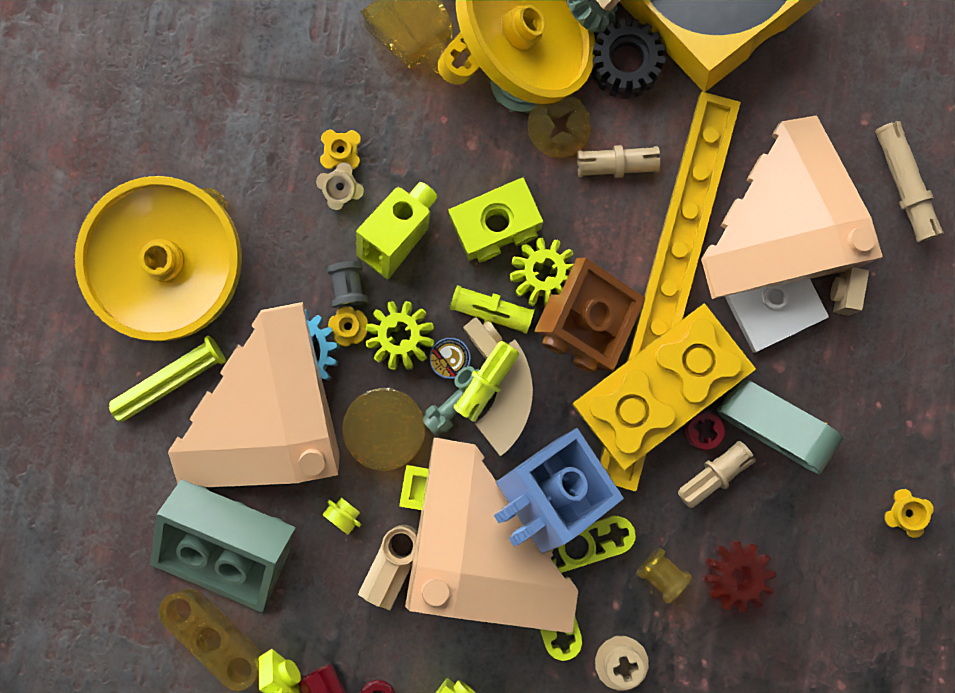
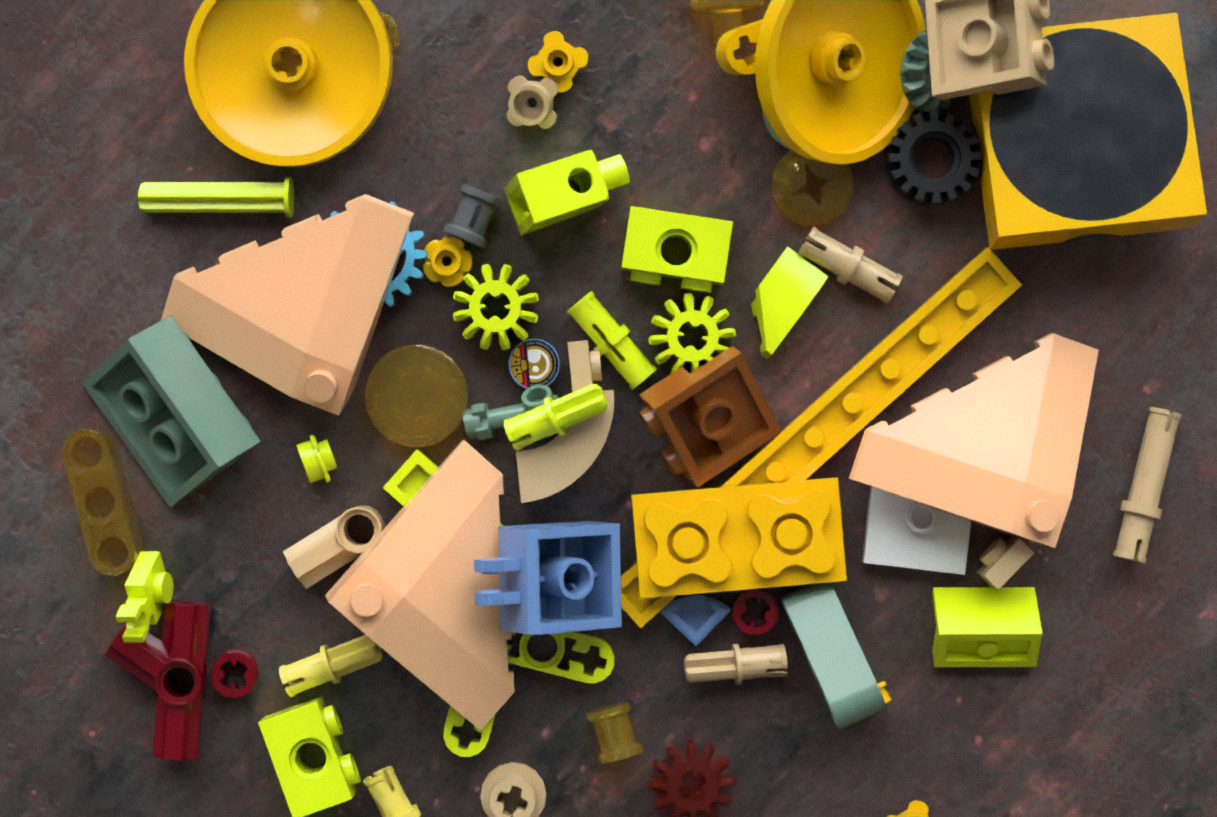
camera: 30 degrees right, 5 degrees up
none -> light yellow axle [279,635,383,697]
none -> medium blue tile [659,594,731,646]
none -> neon yellow slope [751,246,829,360]
none -> neon yellow panel [932,587,1043,667]

